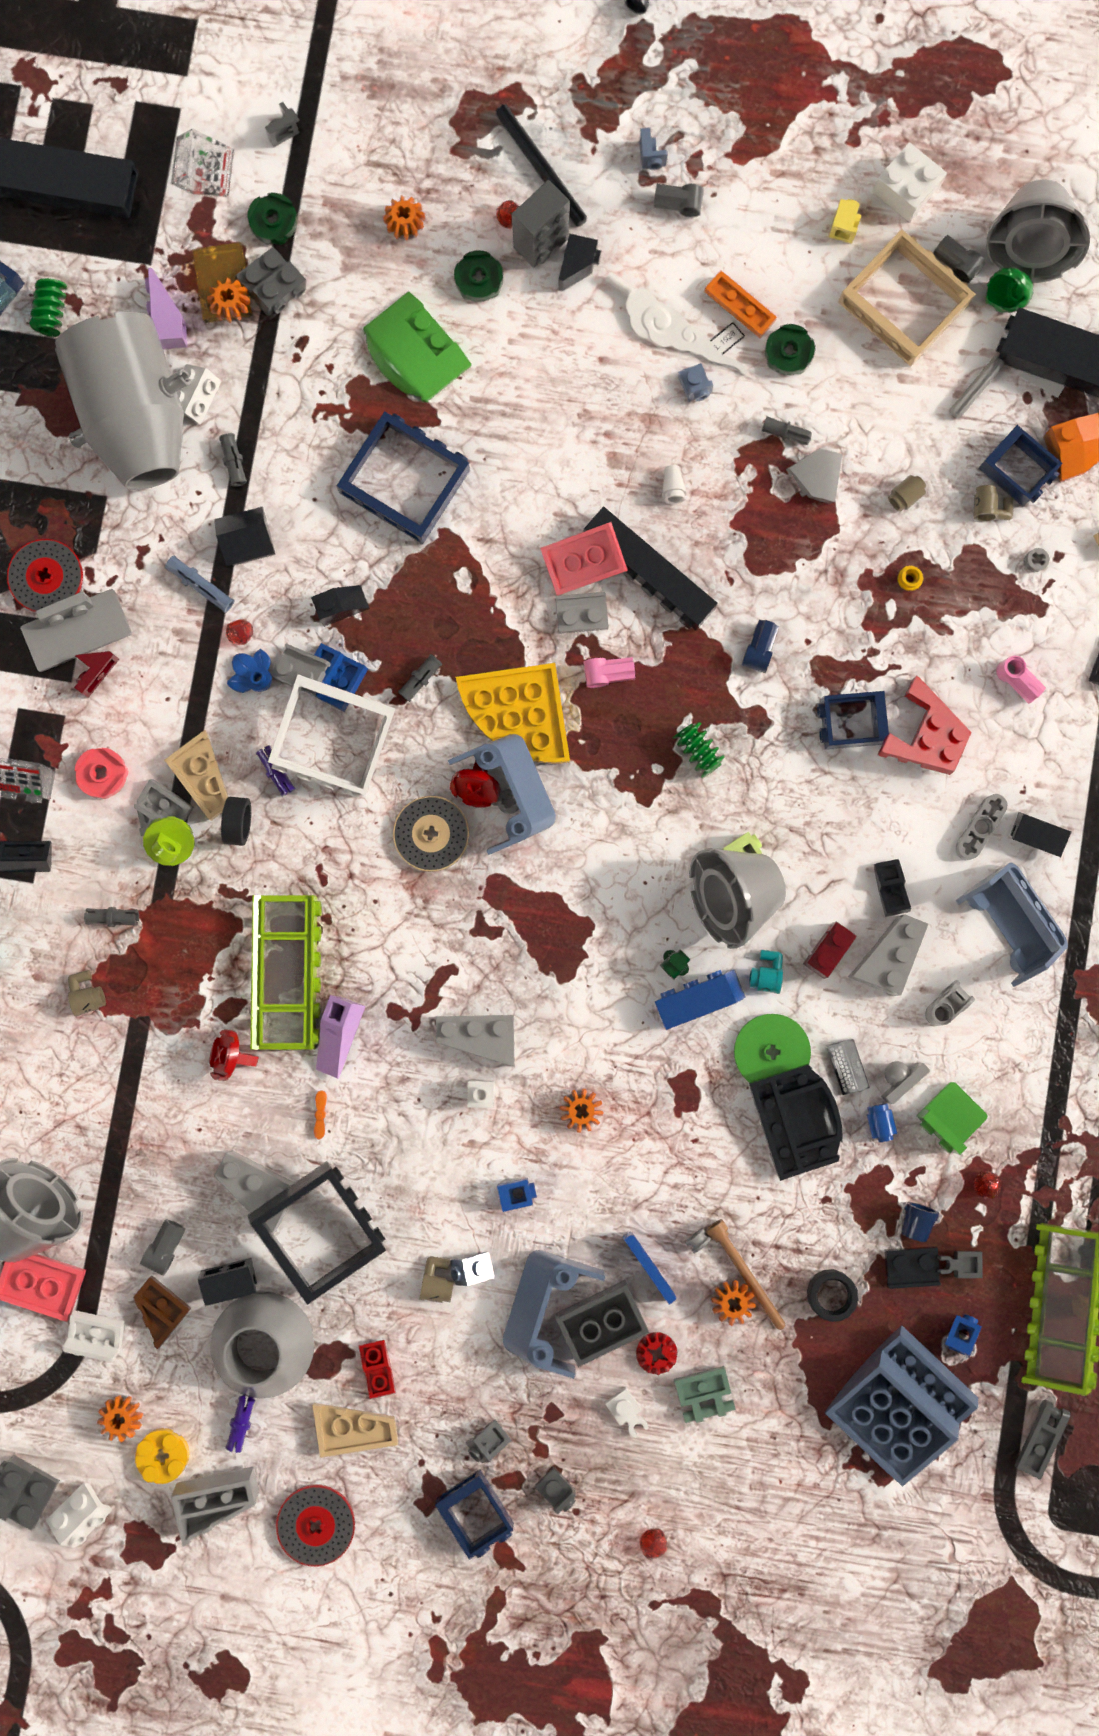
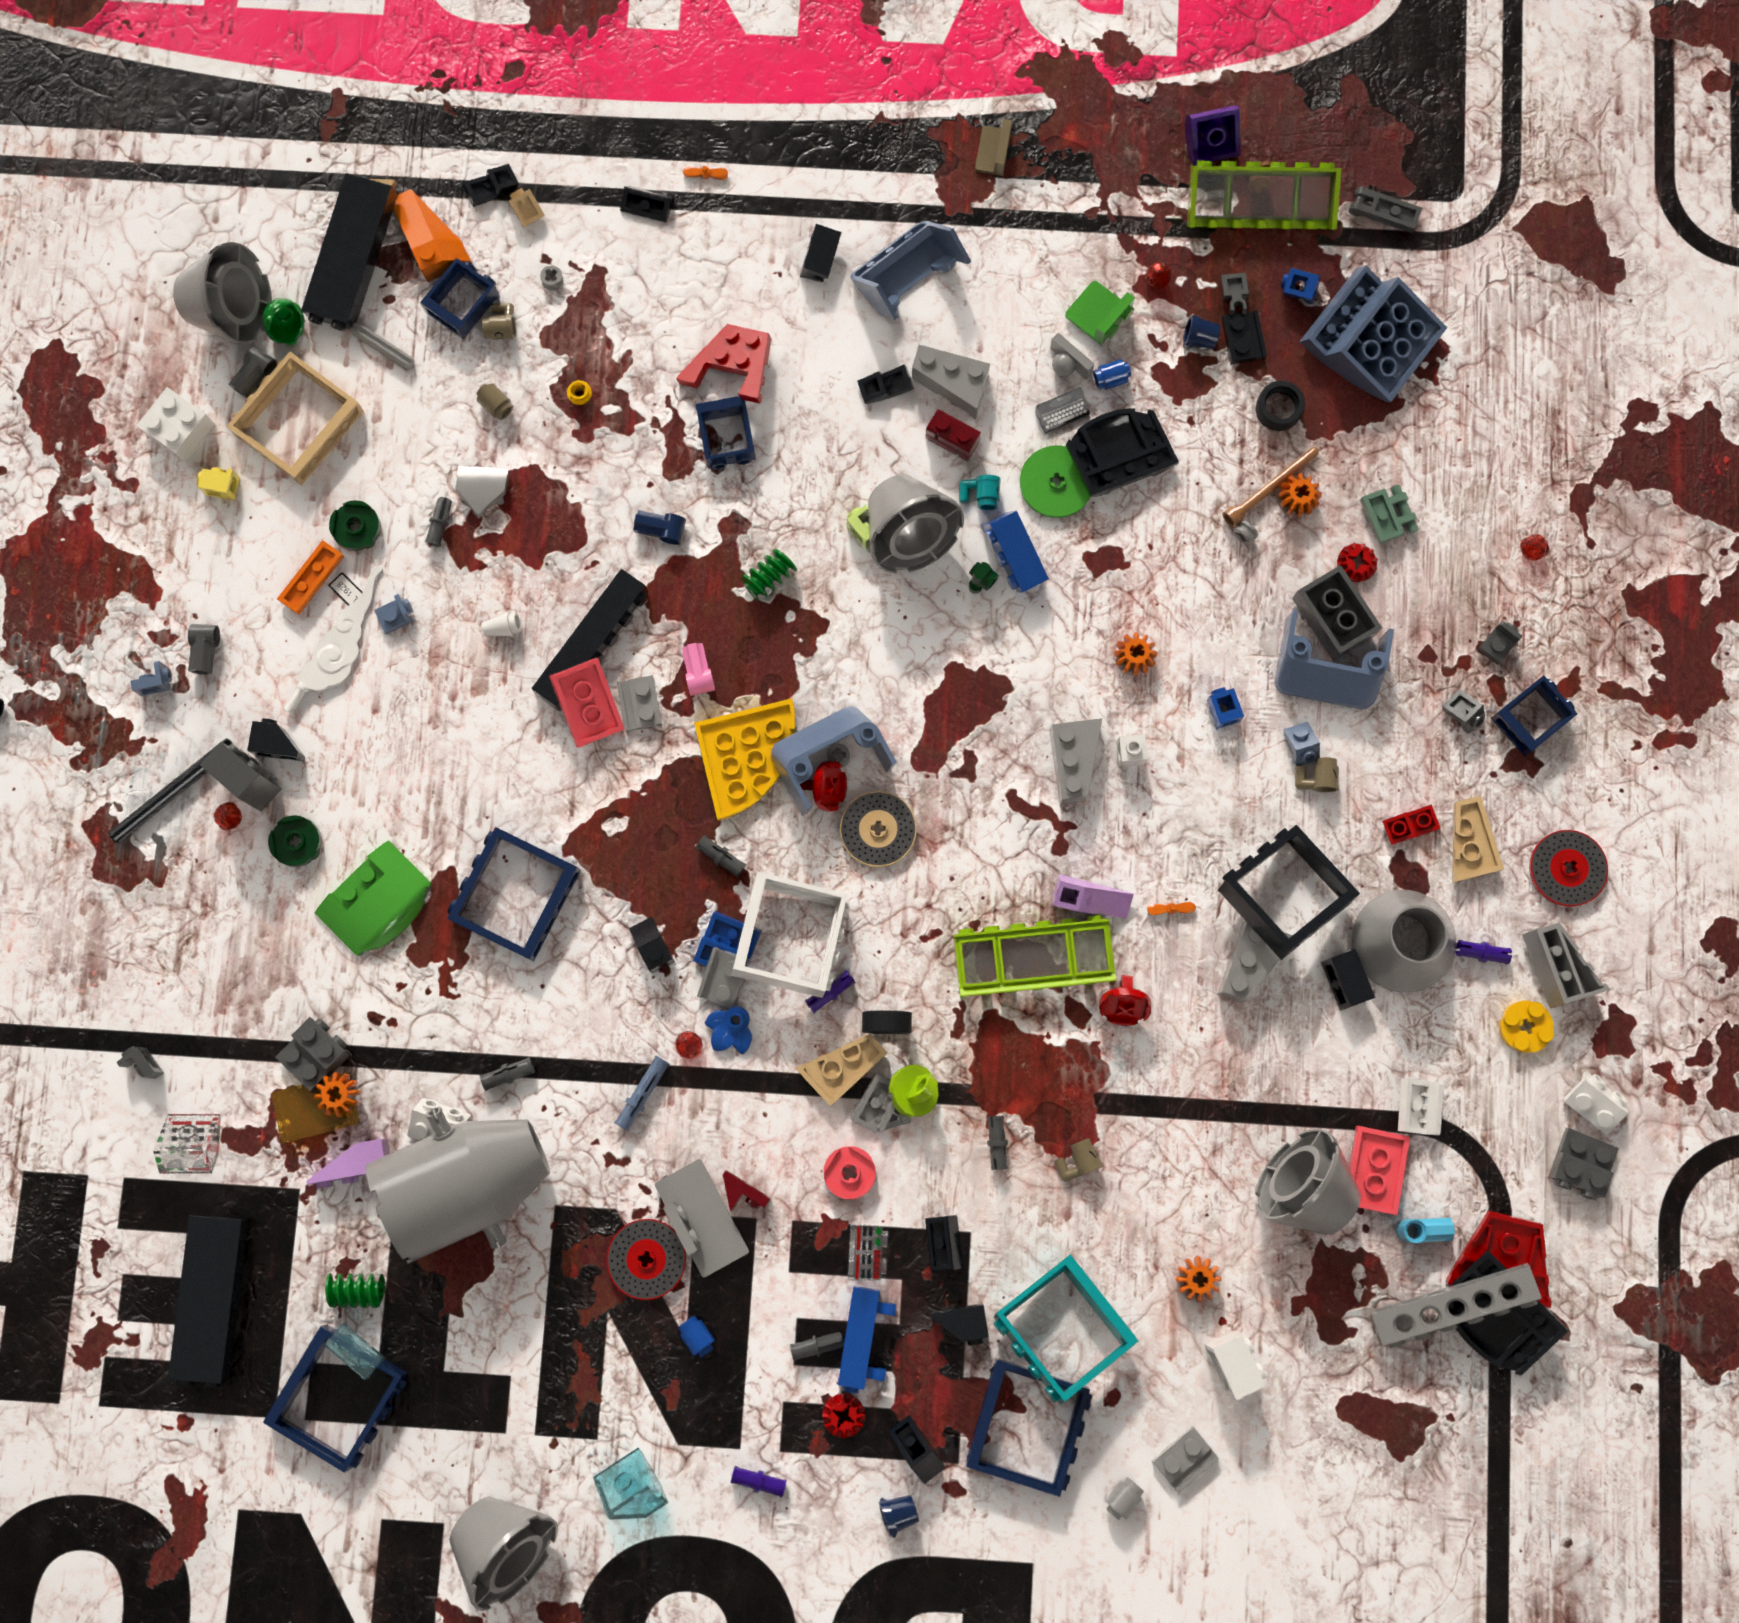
camera: 90 degrees left, 5 degrees down
orange gear [97,1395,143,1442] -> none
reddish brown wing [133,1276,191,1350] -> none
dark grey piece [140,1219,186,1276] -> none
black slope [214,506,276,567] -> none
dark green plate [247,192,298,245] -> none
orange gear [383,195,425,241] -> none
white plate [605,1387,648,1438] -> none
blue tile [623,1232,677,1305] -> none
light grey piece [925,980,975,1026] -> none
light grey beam [956,794,1008,860] -> none
bright pink piece [996,655,1046,704] -> none

